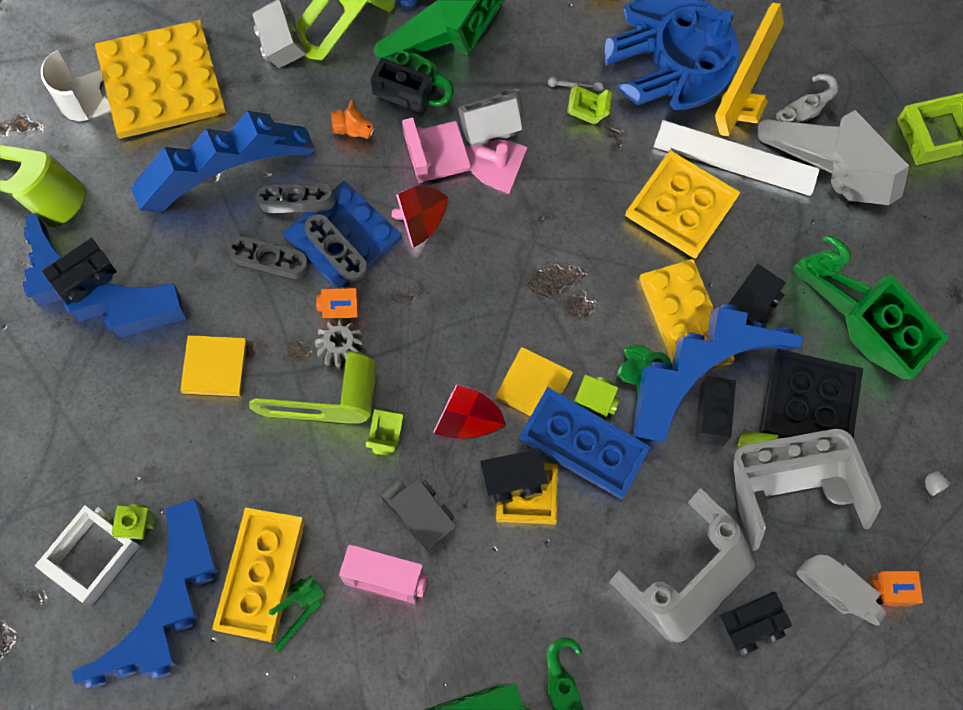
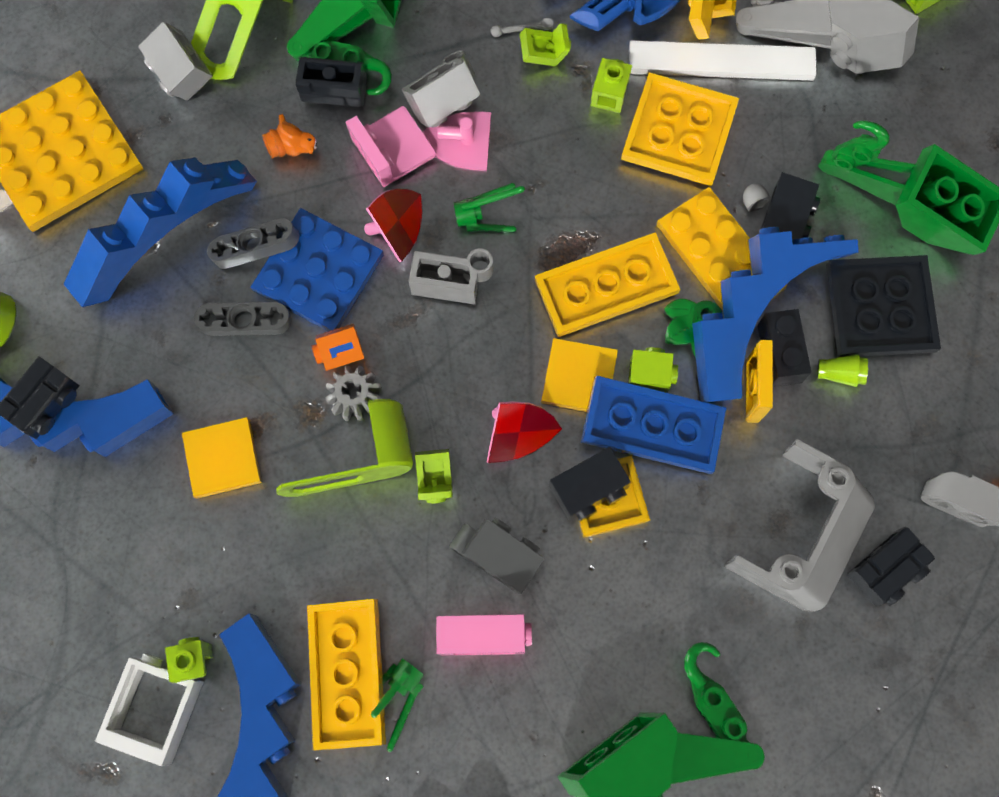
camera: 10 degrees left, 5 degrees up
dark grey beam [304,214,367,283] -> none
light grey windscreen [733,429,882,551] -> none
none -> light grey hinge [408,248,493,305]
none -> green plant [453,183,525,232]
none -> yellow plate [535,232,680,337]
none -> lime brick [591,58,632,113]
none -> light grey hinge [743,184,771,212]
none -> yellow tile [745,340,773,423]

